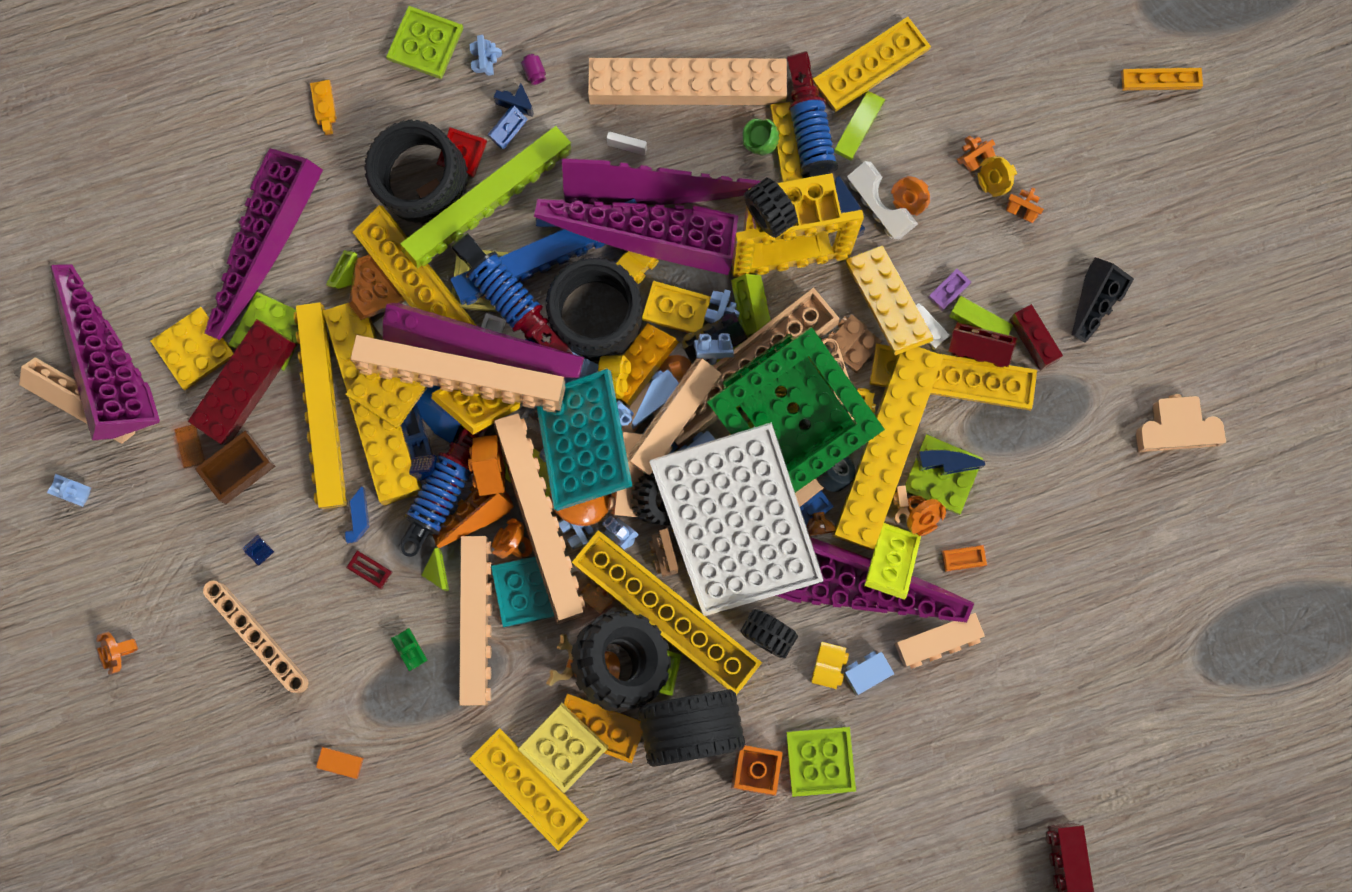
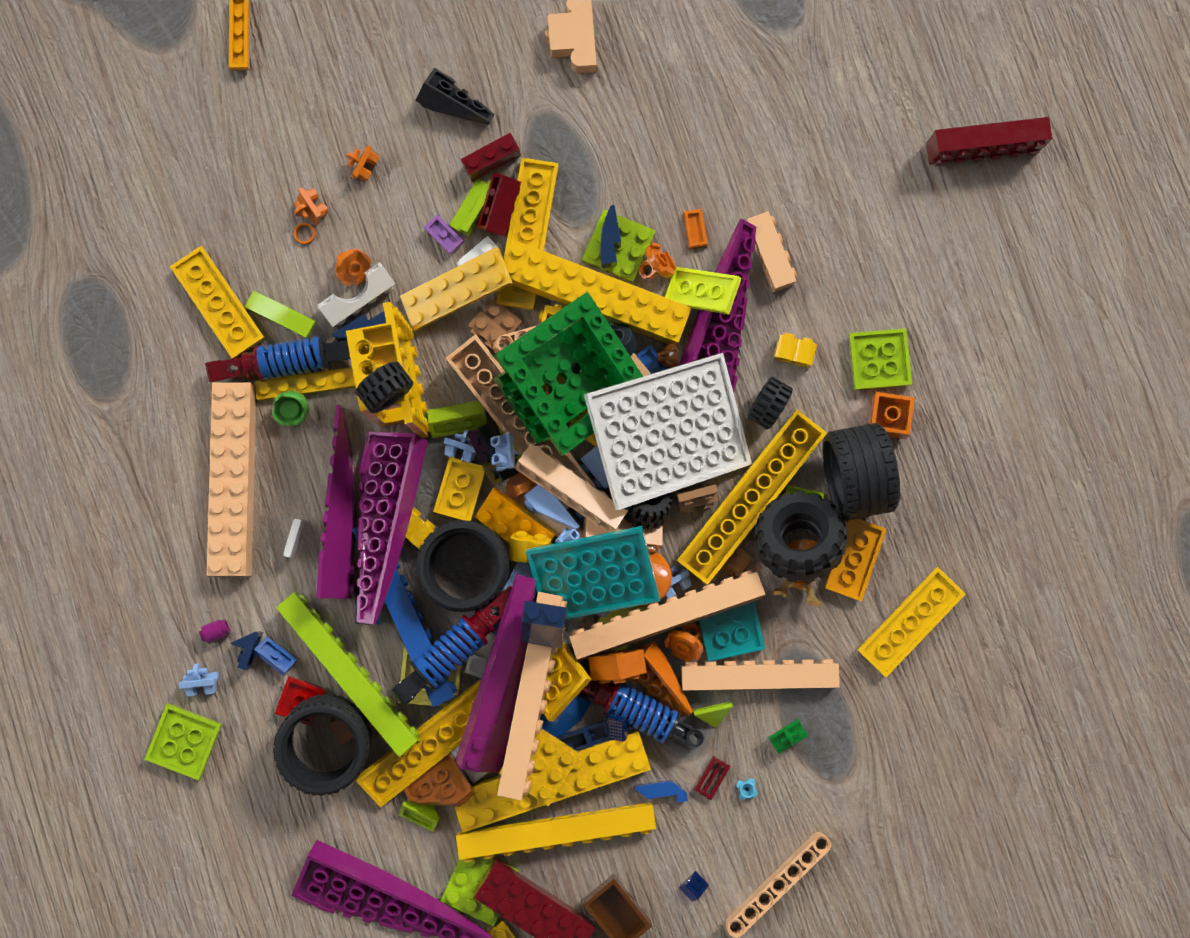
camera: 90 degrees left, 5 degrees up
light orange hinge [310,80,337,135] -> none
orange tile [316,747,364,779] -> none
light yellow plate [518,703,608,793] -> none
light blue hips [602,516,639,550] -> none
light blue brick [843,651,894,695] -> none
light nougat plate [892,486,910,524] -> none
yellow tile [978,156,1017,197] -> none
none -> orange piece [294,223,316,244]
none -> dark blue slope [521,601,569,649]
none -> medium azure plate [736,778,758,800]

